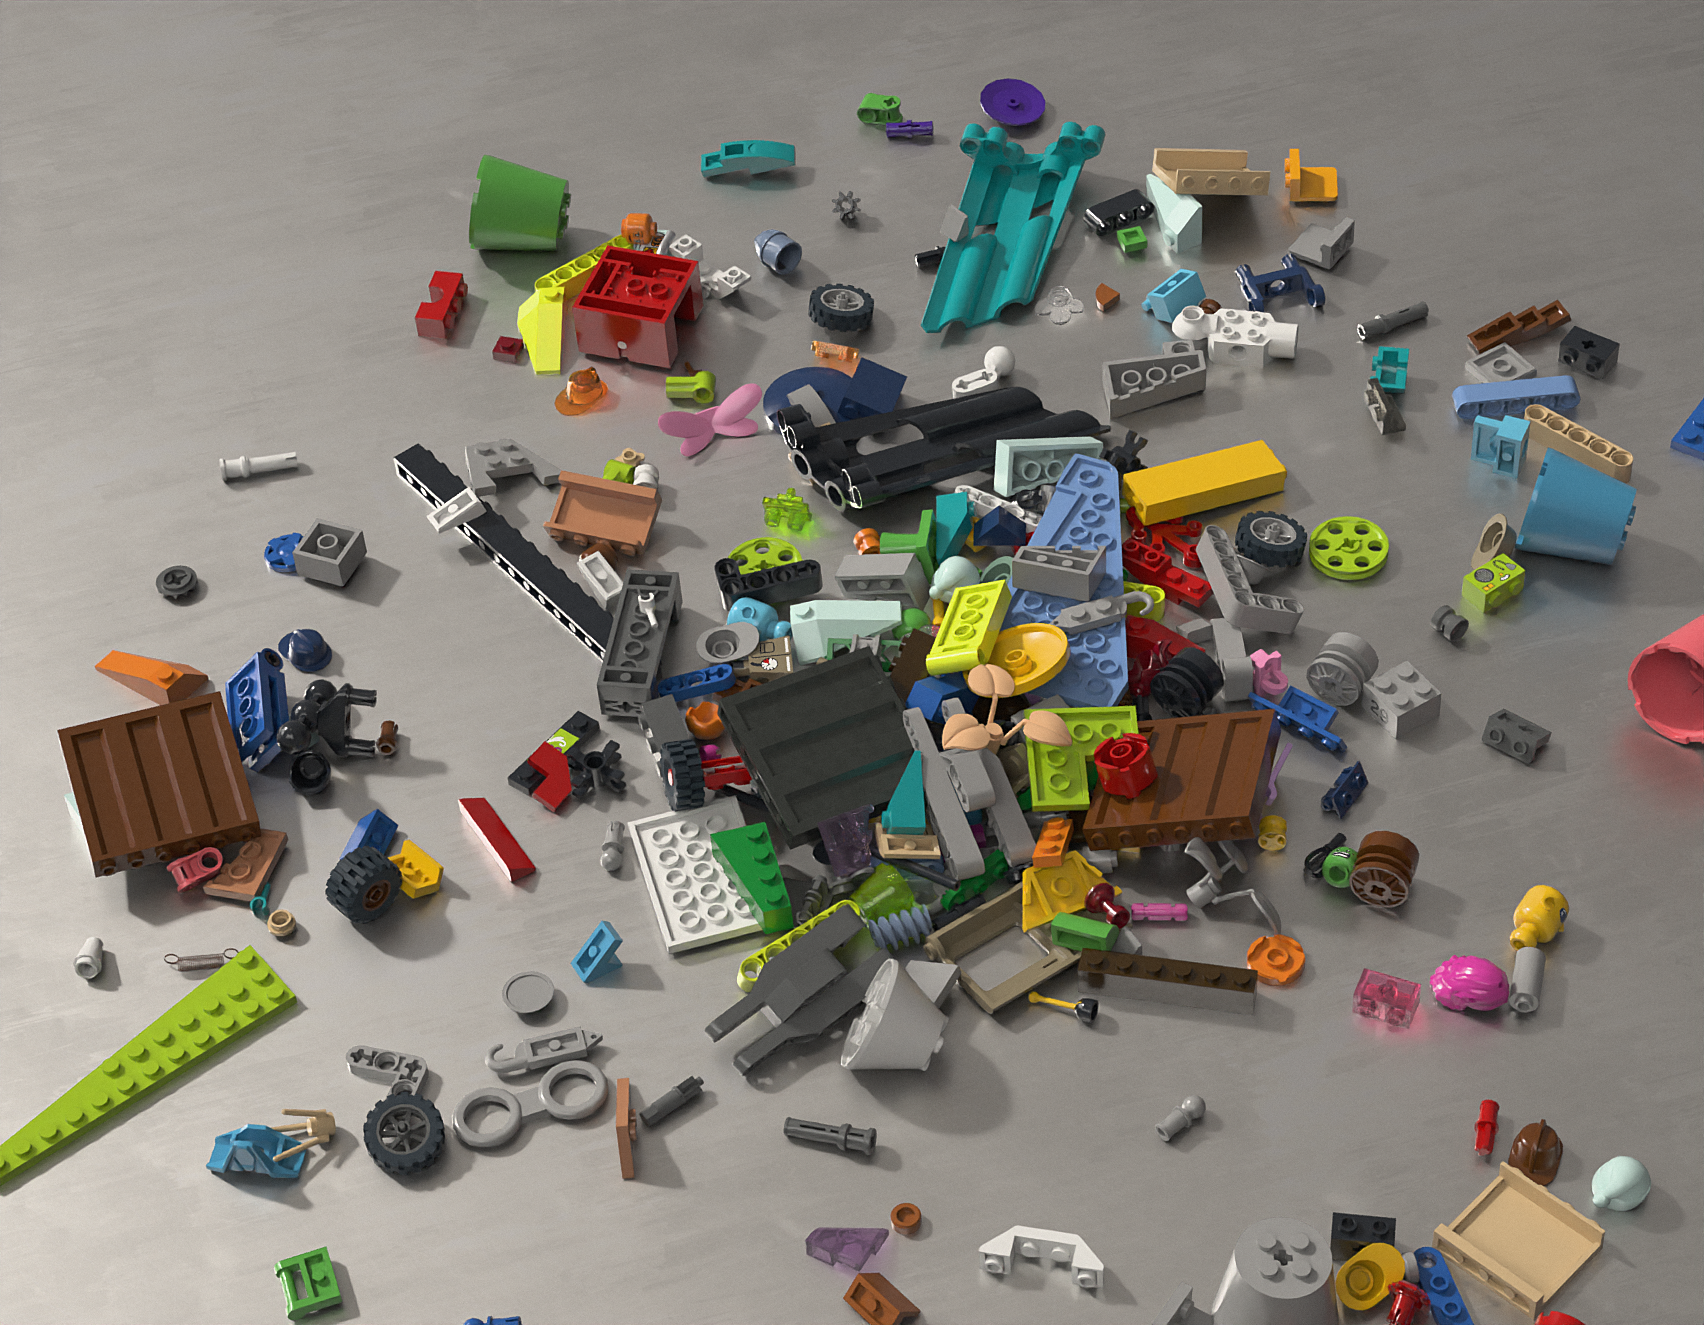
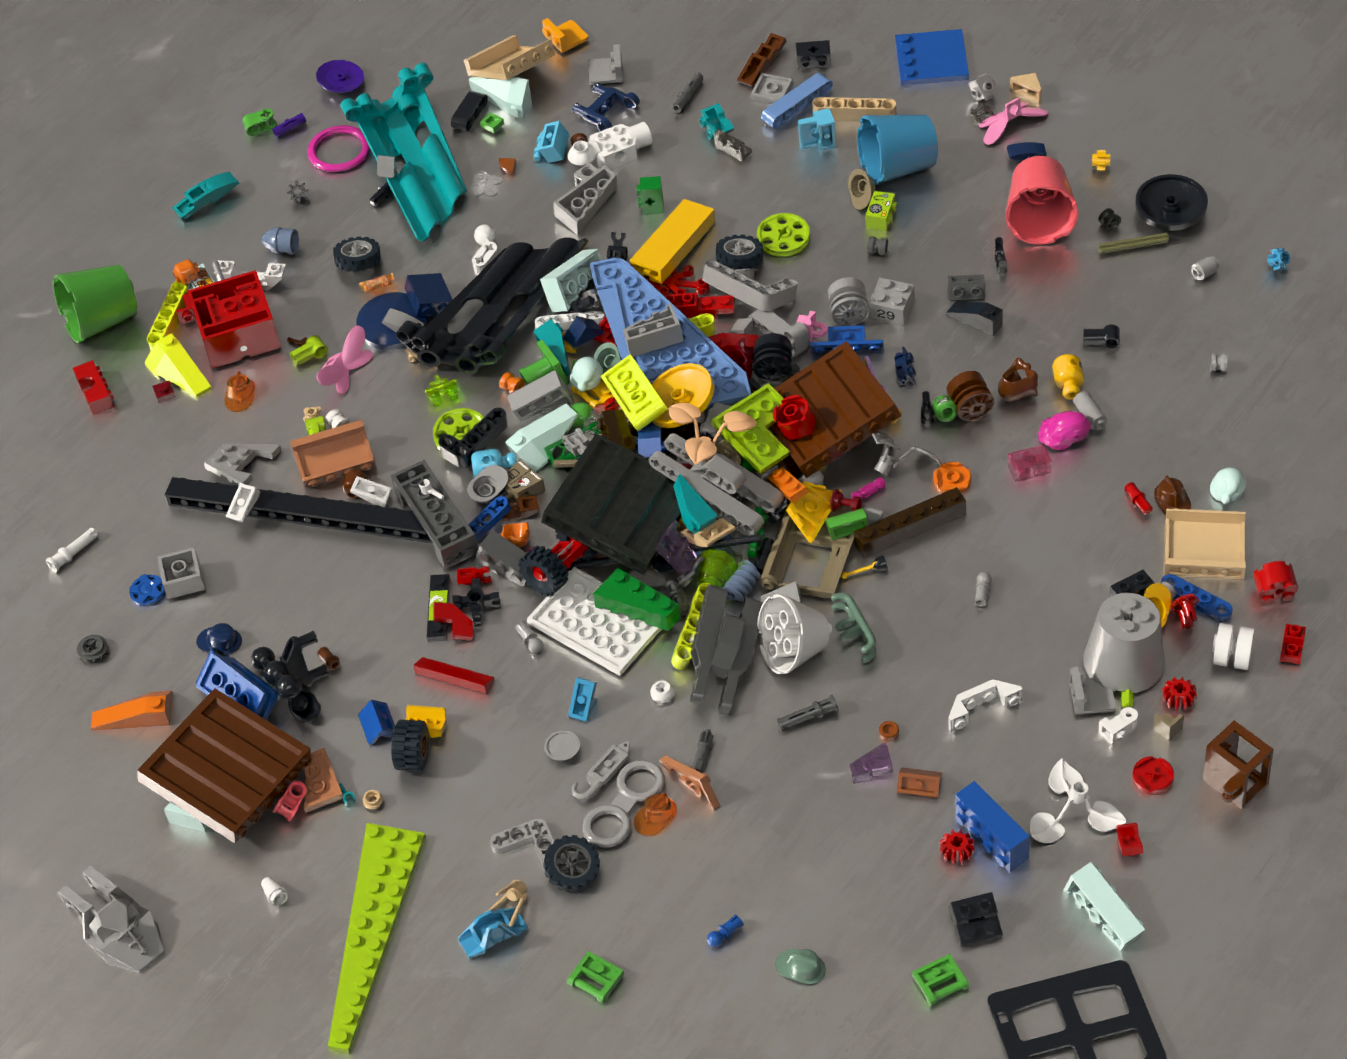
camera: 35 degrees left, 5 degrees up
piece [164,948,239,972] -> none
light grey plate [1049,591,1154,635] -> none
none -> dark pink wedge [307,125,370,172]
none -> red plate [457,566,491,585]
none -> clear orange piece [633,793,677,836]
none -> green brick [636,176,664,215]
none -> white plate [650,680,675,703]
none -> sand green piece [831,593,877,663]
none -> black slope [946,301,1003,336]
none -> black cap [995,237,1007,274]
none -> reddish brown piece [998,358,1038,403]
none -> black piece [1083,324,1120,349]

